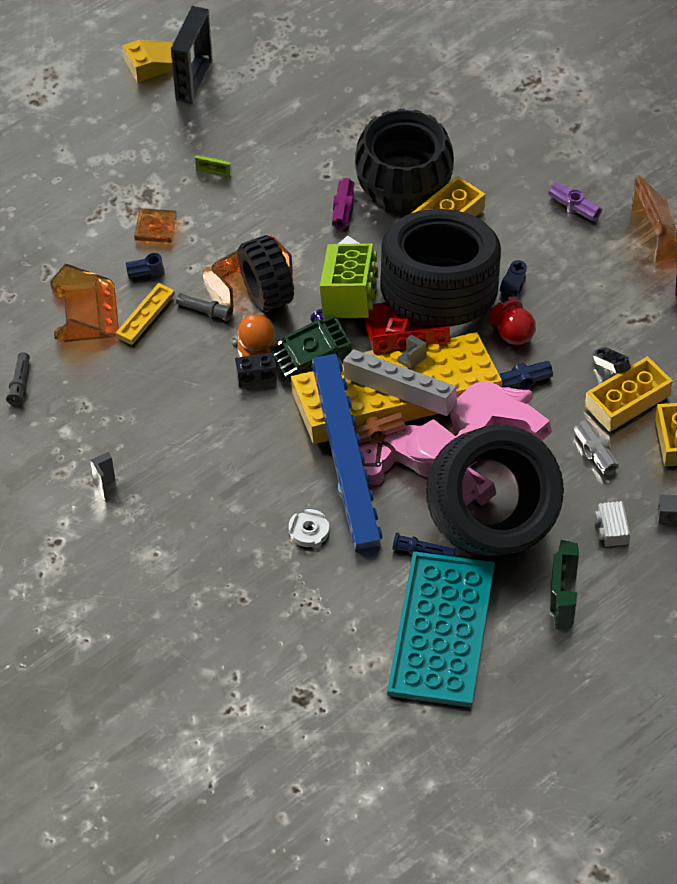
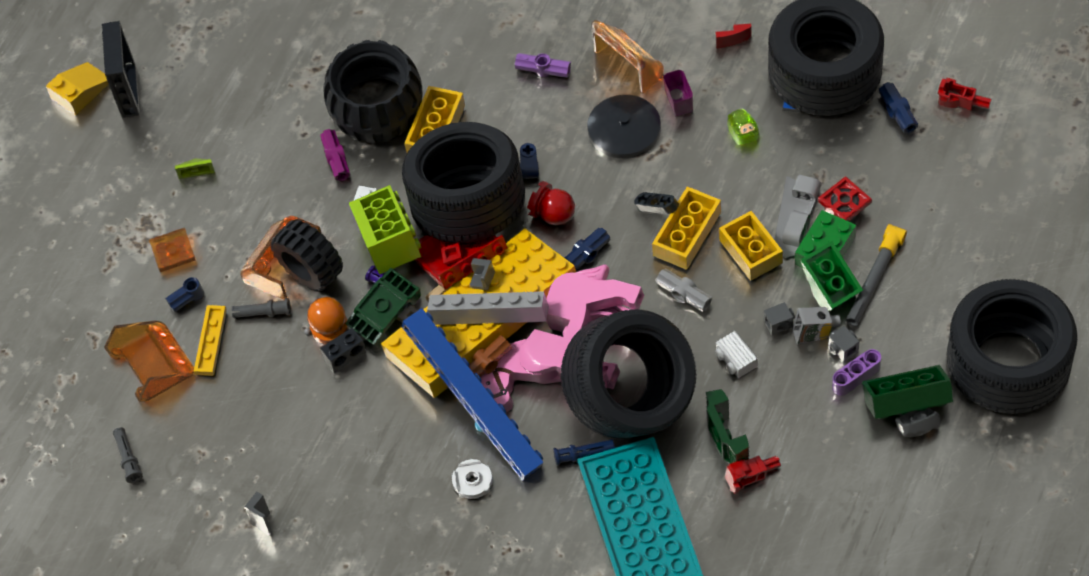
camera: 20 degrees left, 5 degrees up
none -> black dish [587,95,661,159]
none -> red piece [725,455,781,494]

